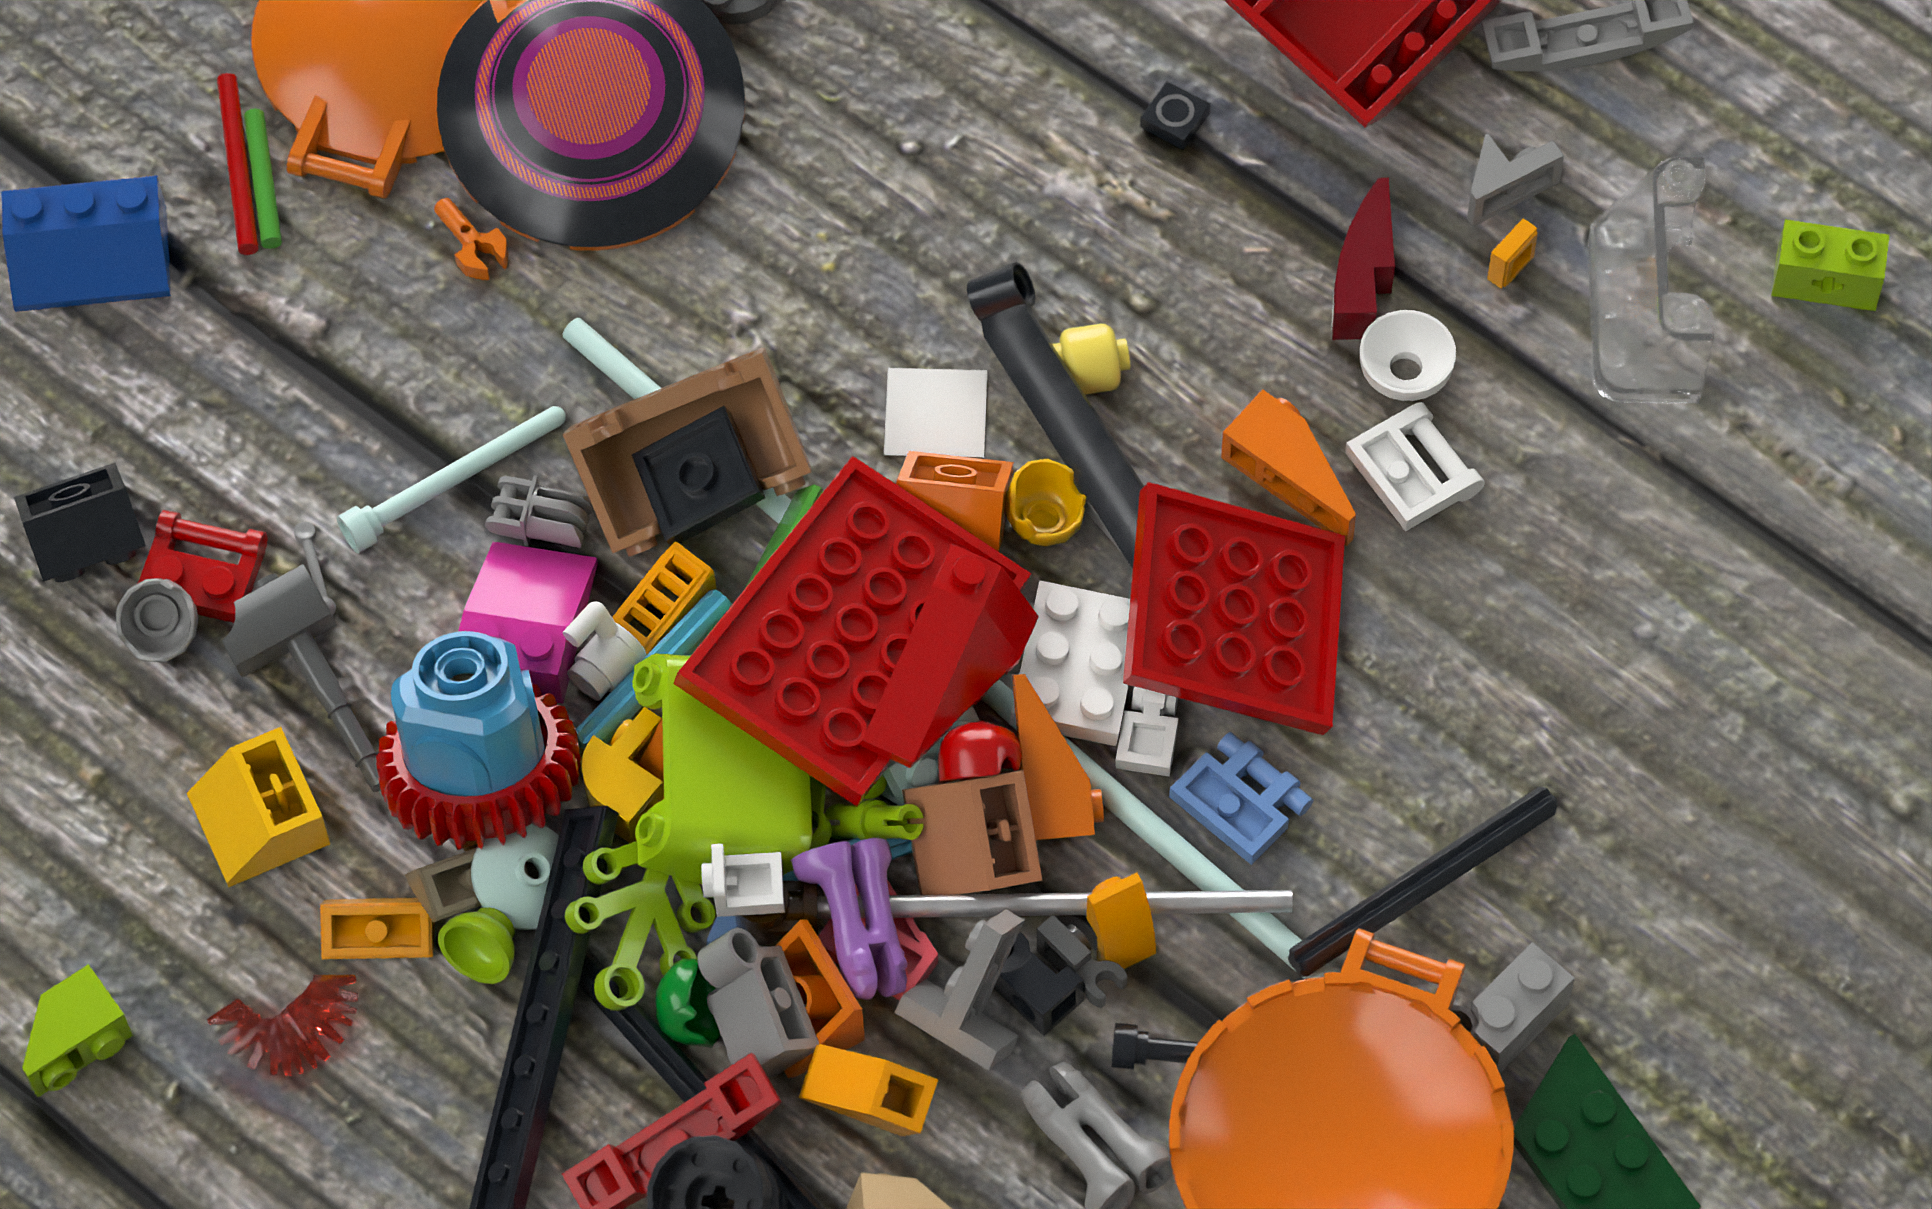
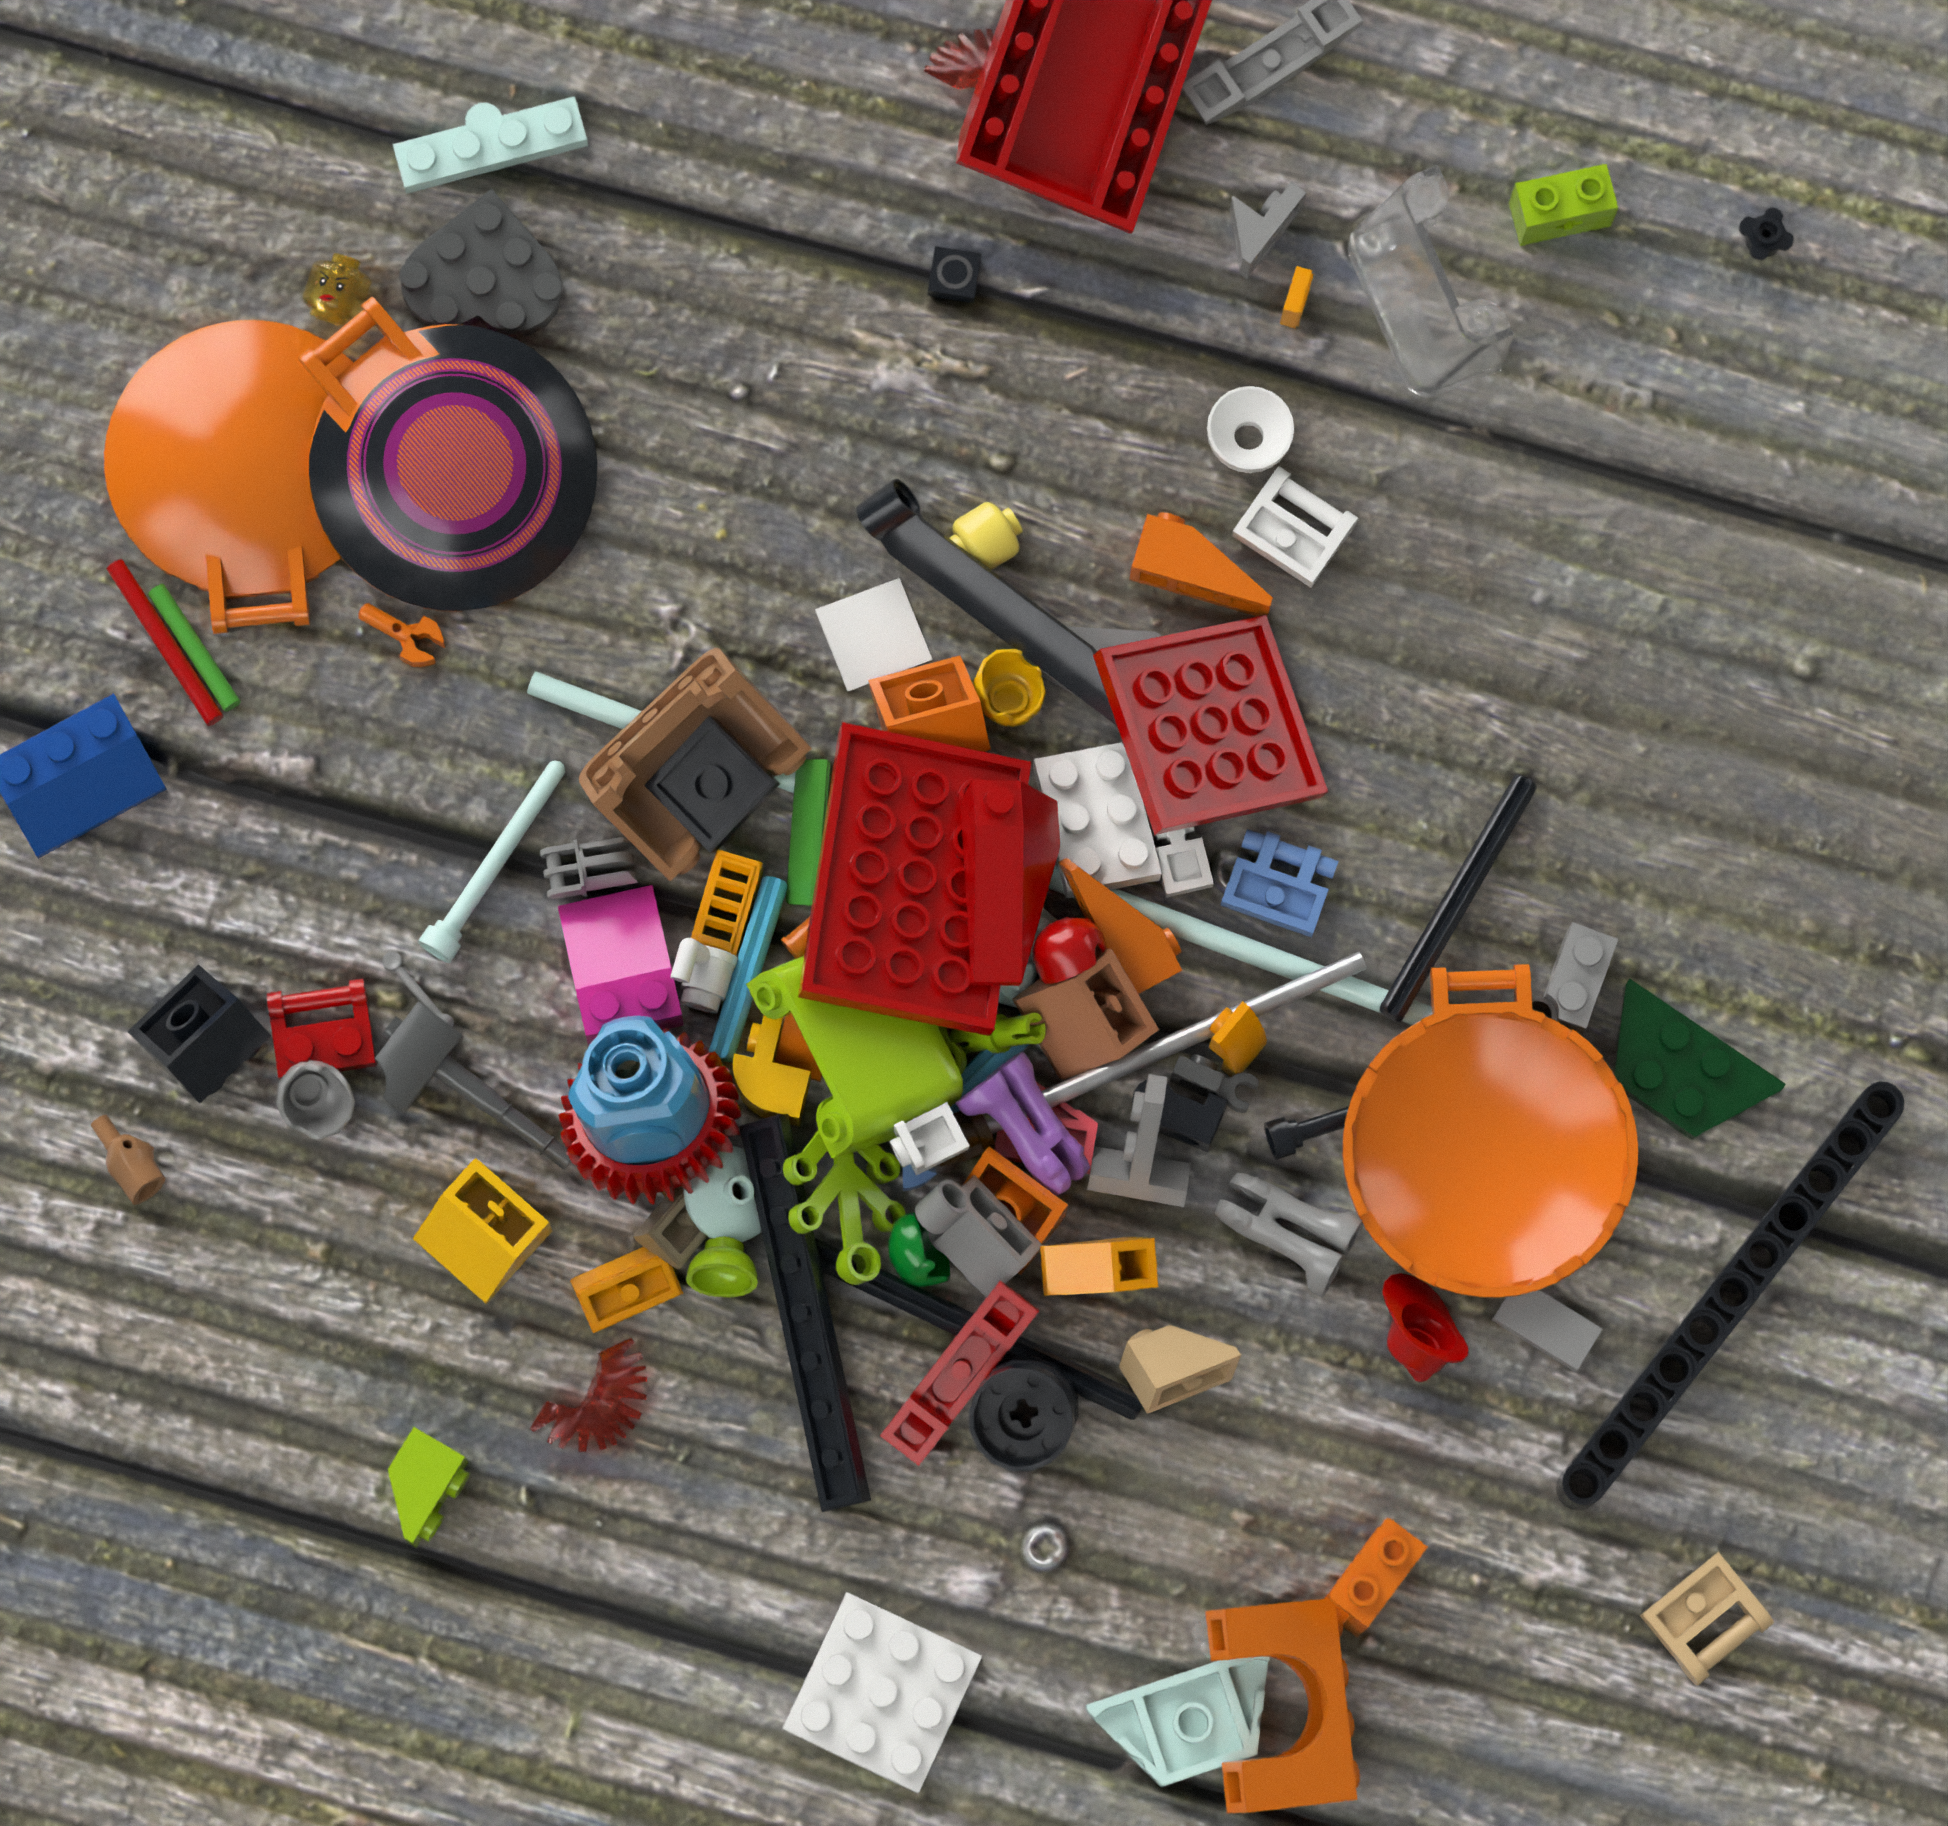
camera: 30 degrees left, 15 degrees up
dark red slope [1332,177,1395,340] -> none

